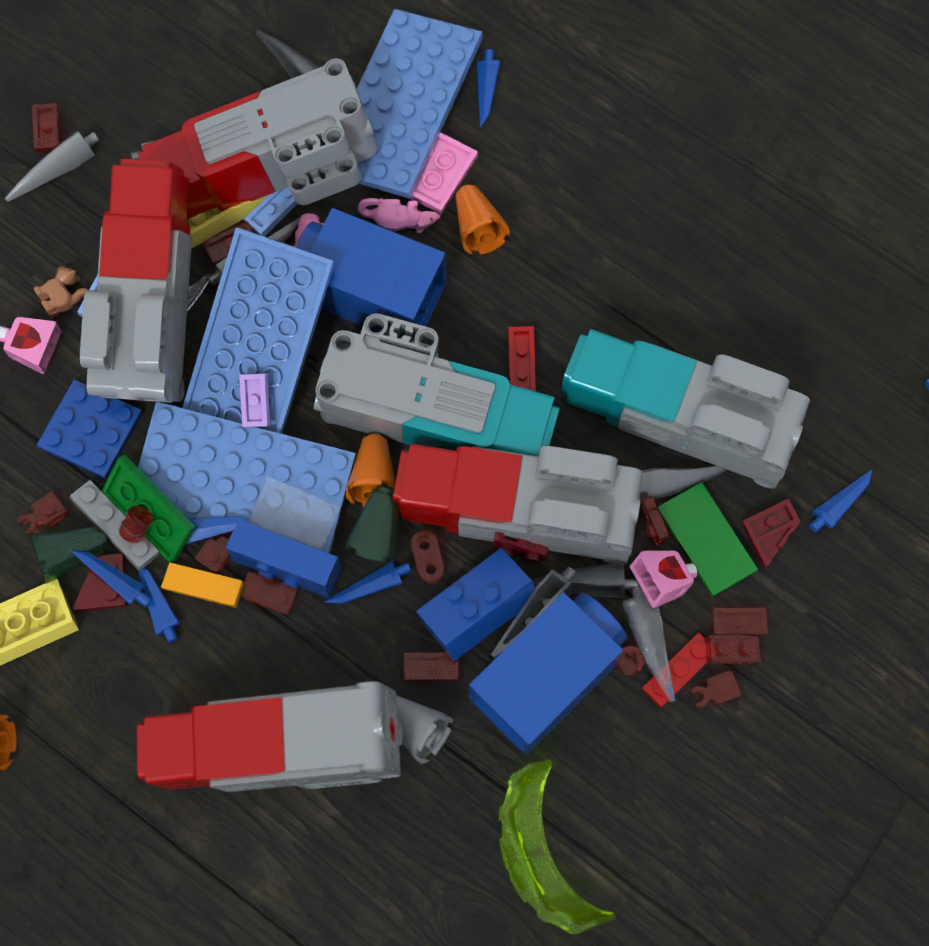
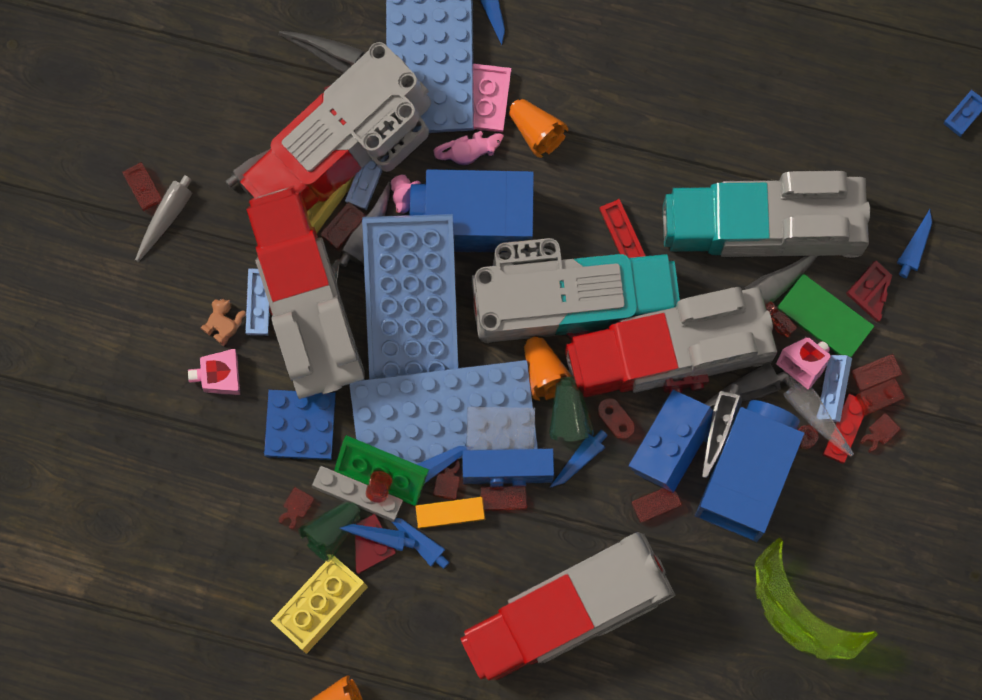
camera: 25 degrees left, 5 degrees up
lavender plate [239,373,270,427] -> none
light grey cone [396,695,453,764] -> none
none -> light blue plate [817,355,852,422]

